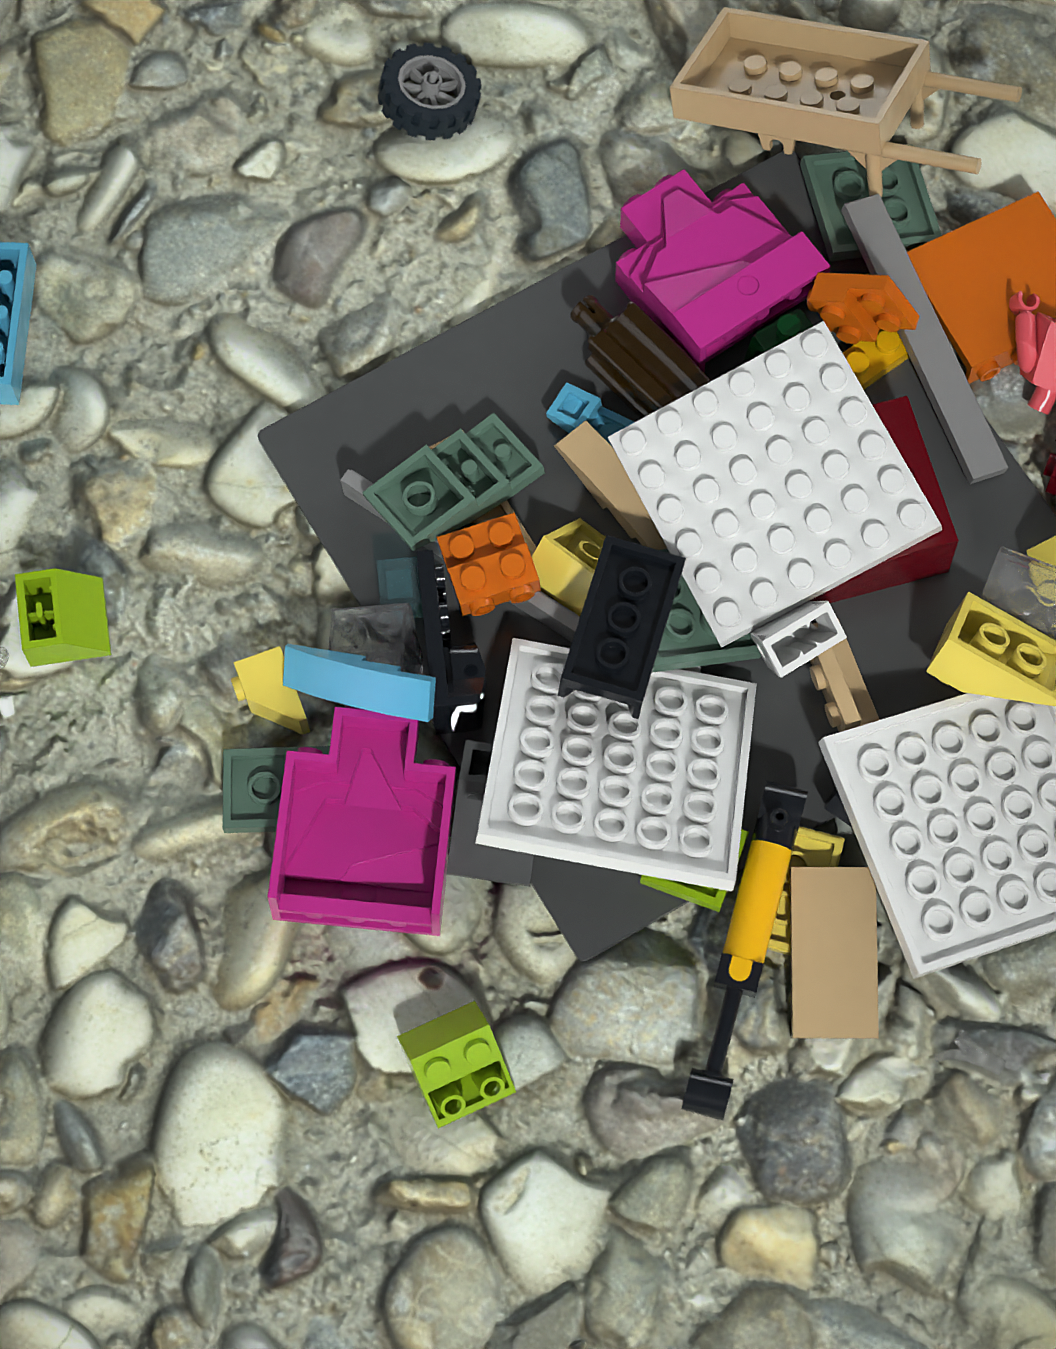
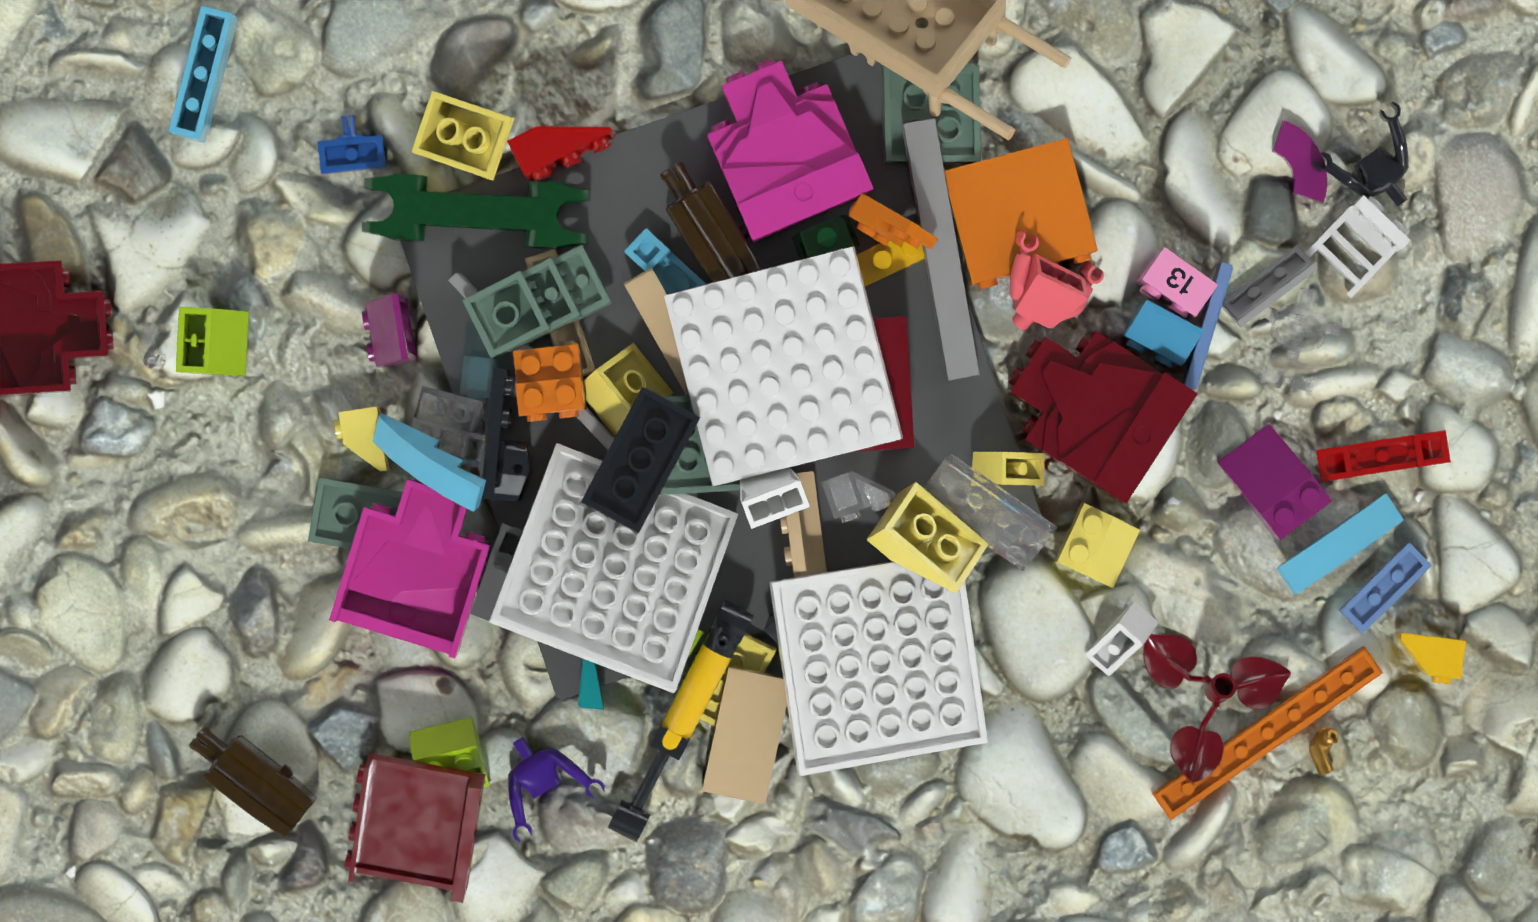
camera: 15 degrees right, 20 degrees up
none -> dark brown piece [189,727,318,838]
none -> blue plate [318,115,387,175]
none -> dark red panel [344,753,486,903]
none -> dark green piece [362,174,590,249]
none -> magenta slope [362,293,418,368]
none -> light yellow slope [411,91,514,181]
none -> red slope [507,126,615,181]
none -> dark purple piece [508,737,605,842]
none -> teal slope [578,659,604,710]
none -> clear slope [820,471,896,523]

